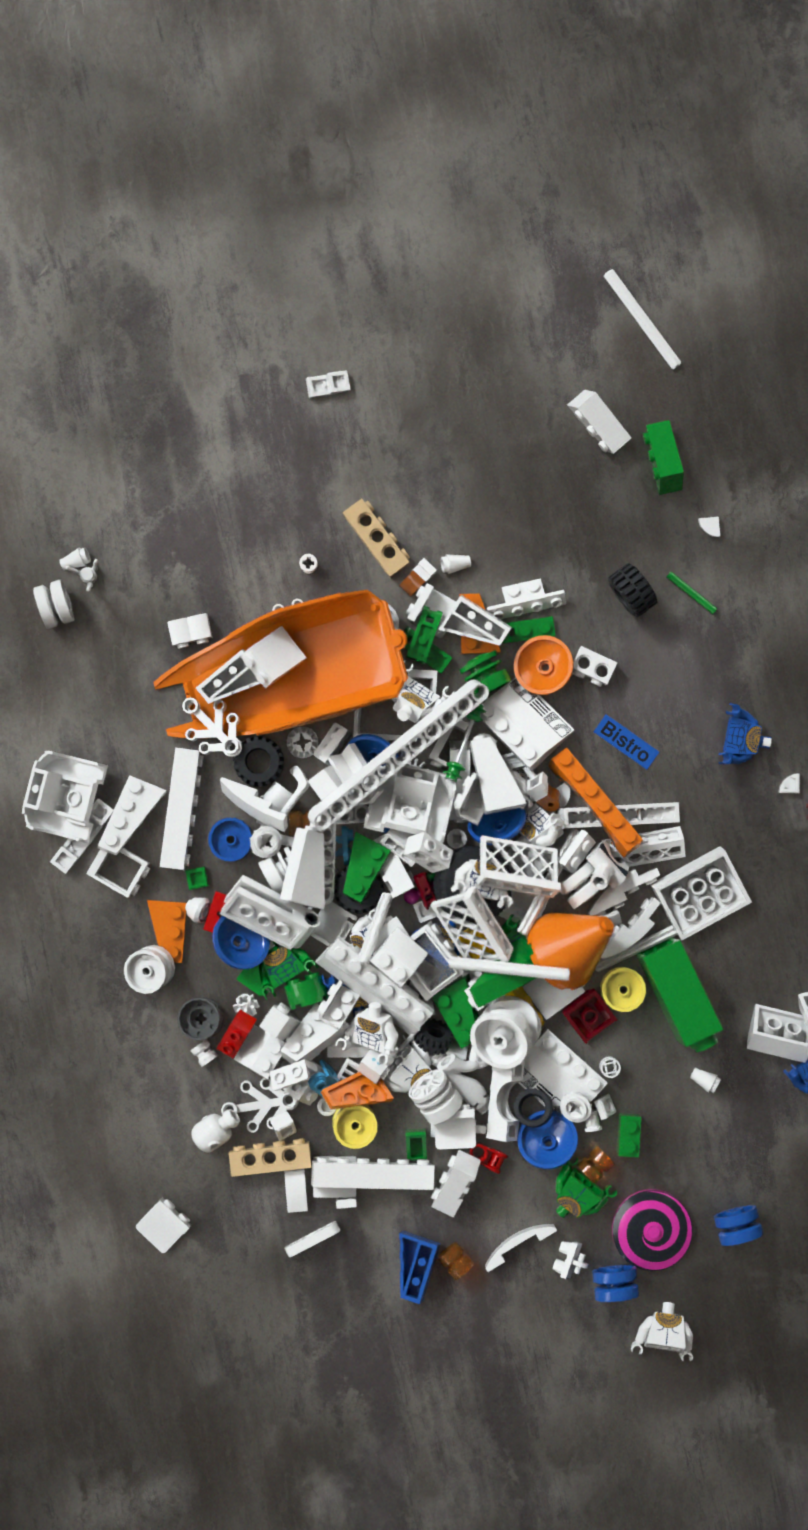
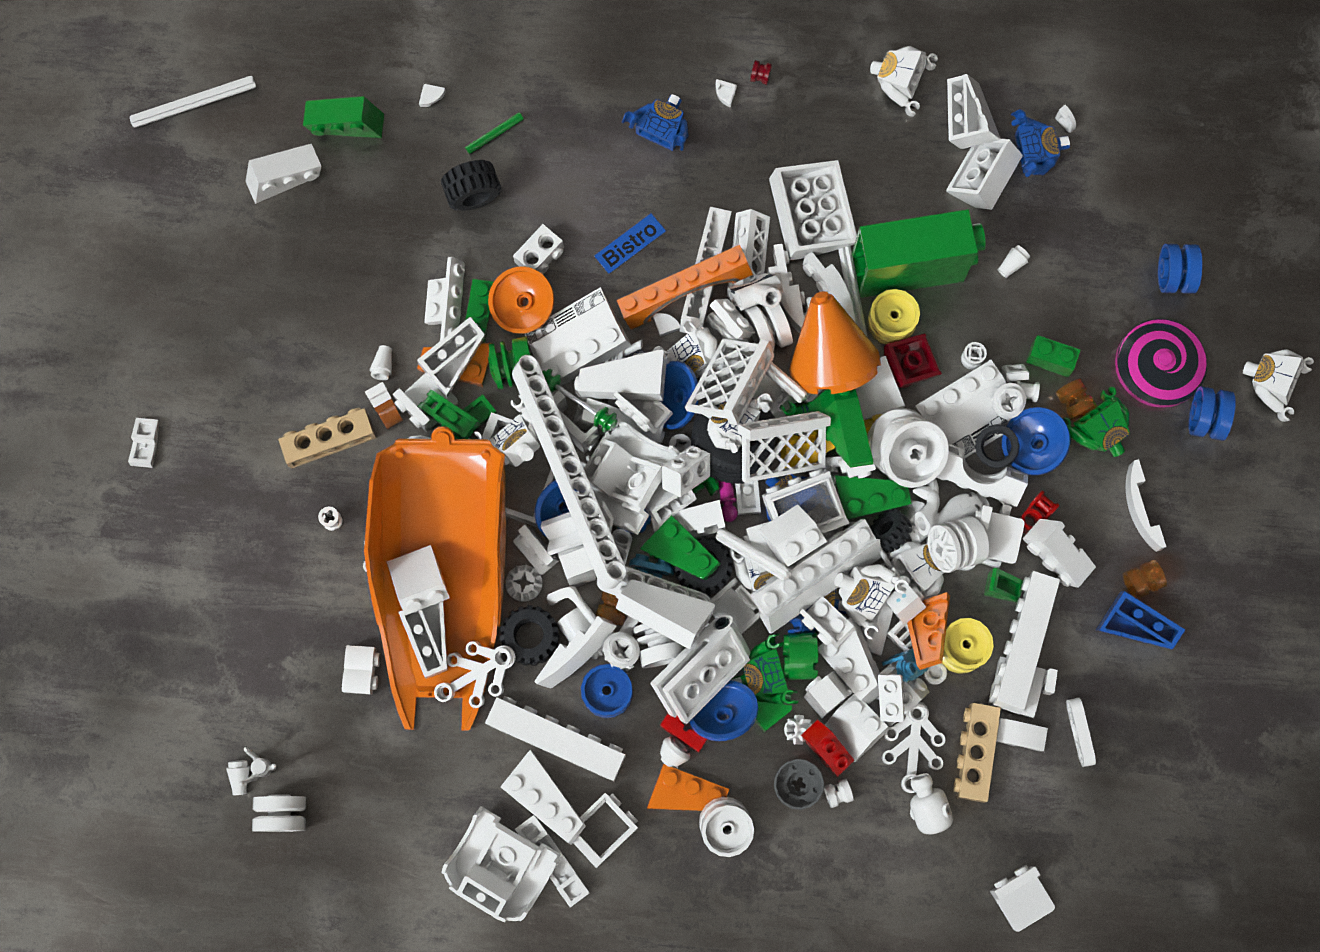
camera: 70 degrees left, 10 degrees down
green tile [185,867,209,890] -> none
white slope [270,1111,297,1141] -> none
dark red bar [413,872,437,910] -> none
white axle [449,956,570,981] -> none
leg [526,772,561,811] -> none
white hips [553,1241,589,1279] -> none

